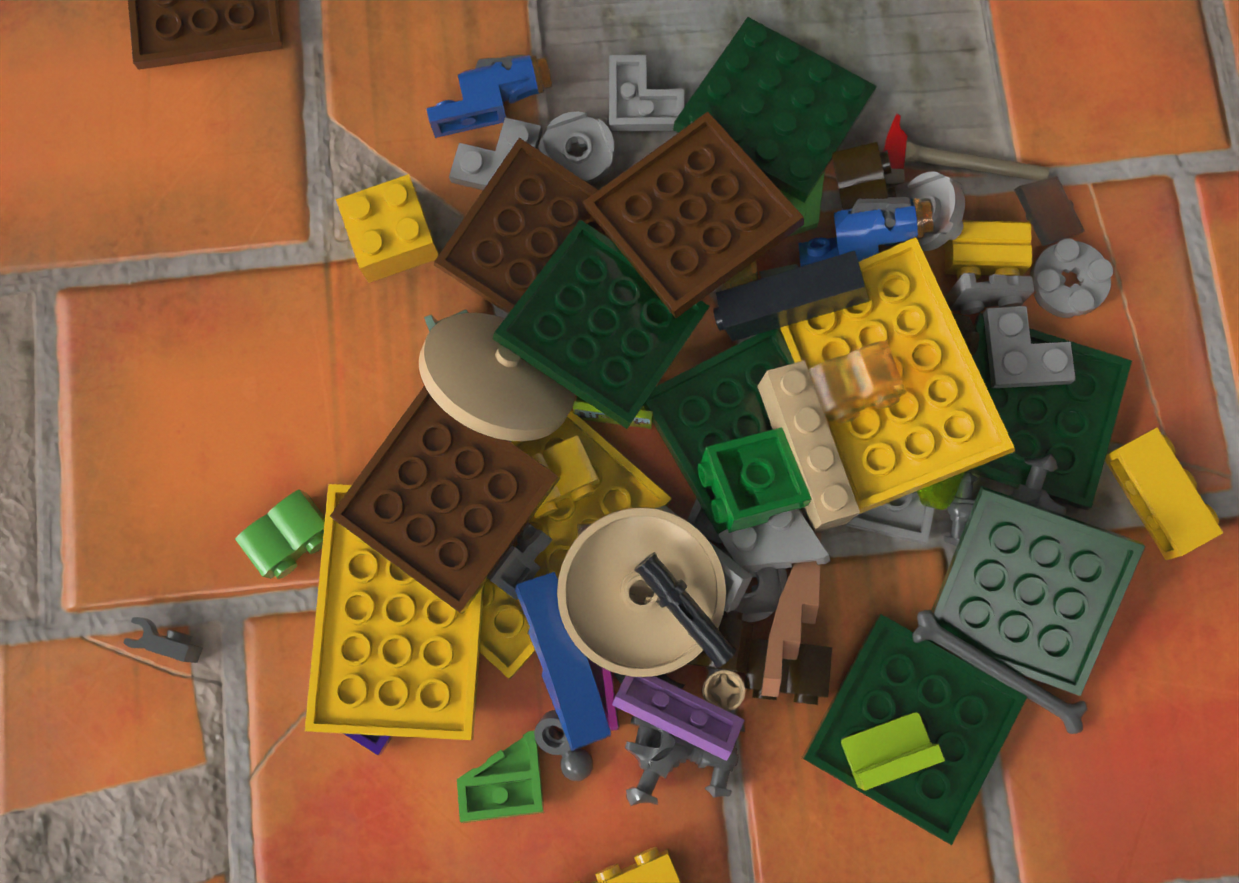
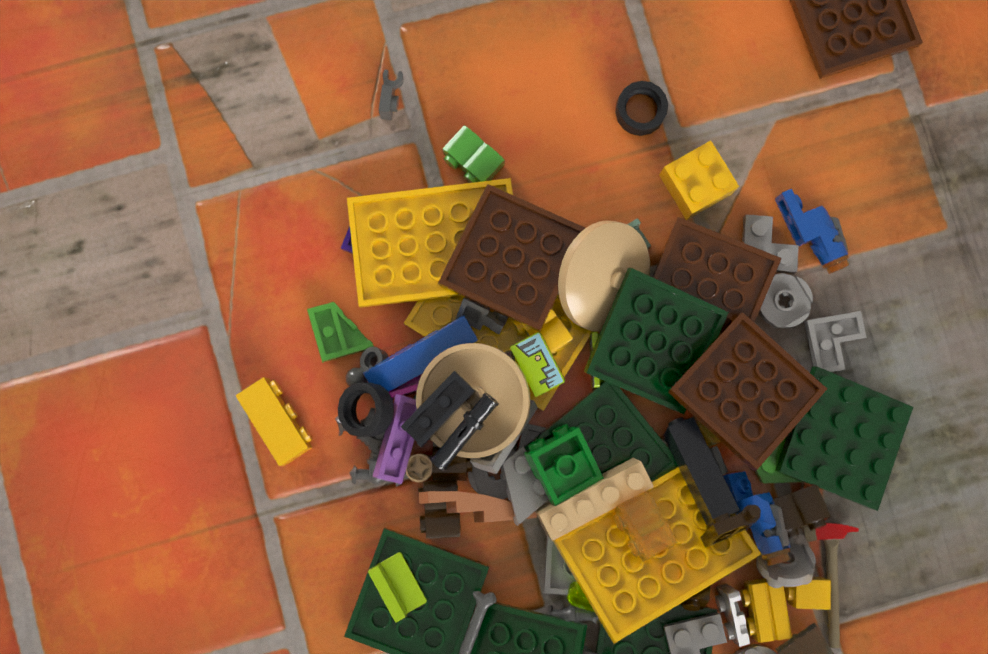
camera: 75 degrees right, 5 degrees up
none -> black tyre [338,382,394,437]
none -> black hinge [401,371,476,447]
none -> panel [510,332,565,397]
none -> black tyre [615,81,668,136]
none -> dark brown plate [700,505,761,548]
none -> yellow brick [784,577,831,610]

